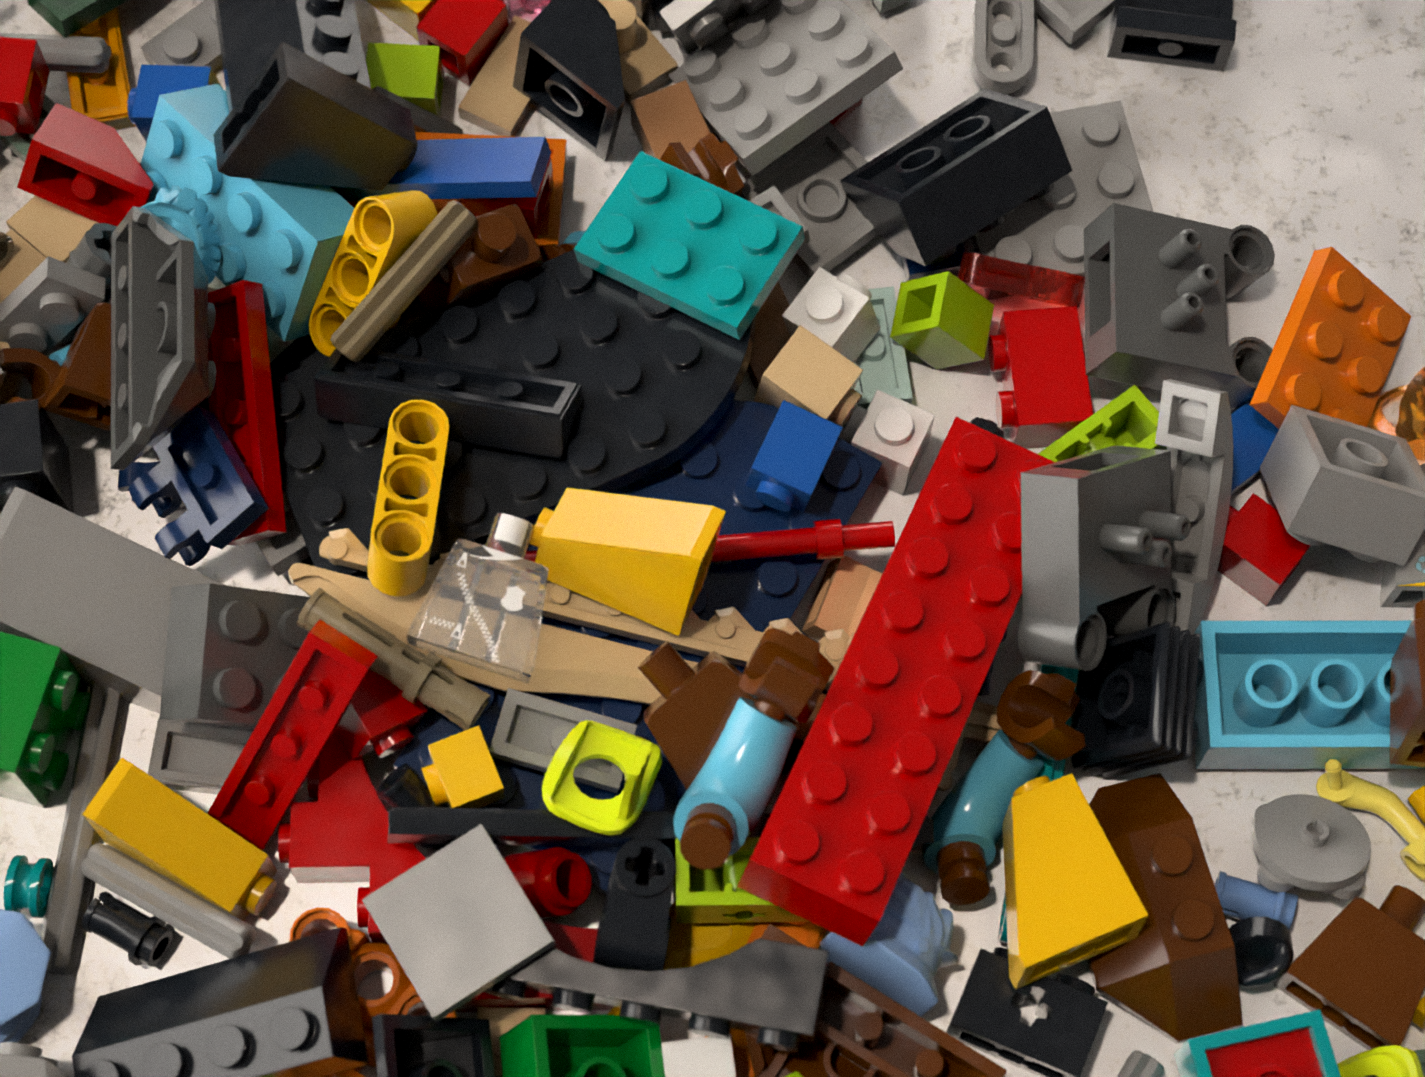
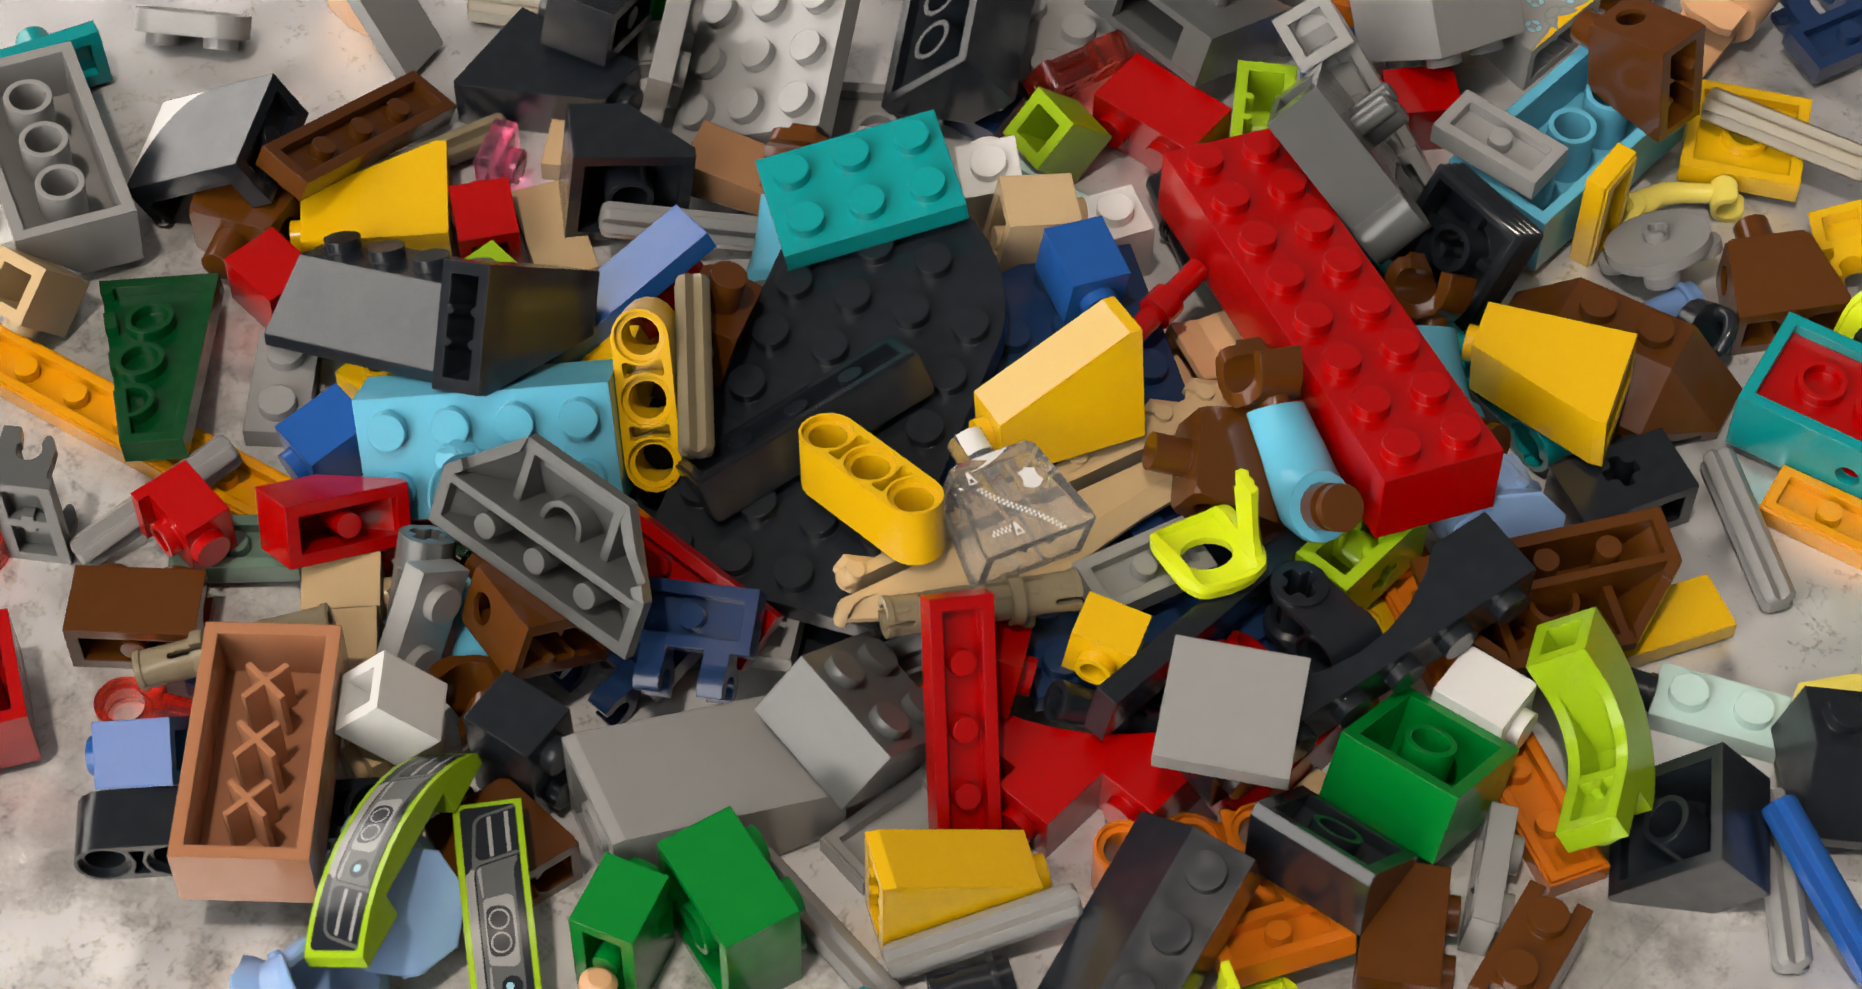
camera: 45 degrees left, 15 degrees down
none -> light grey axle [599,201,758,252]
none -> light grey plate [1430,89,1569,200]
none -> yellow tile [1569,142,1637,268]

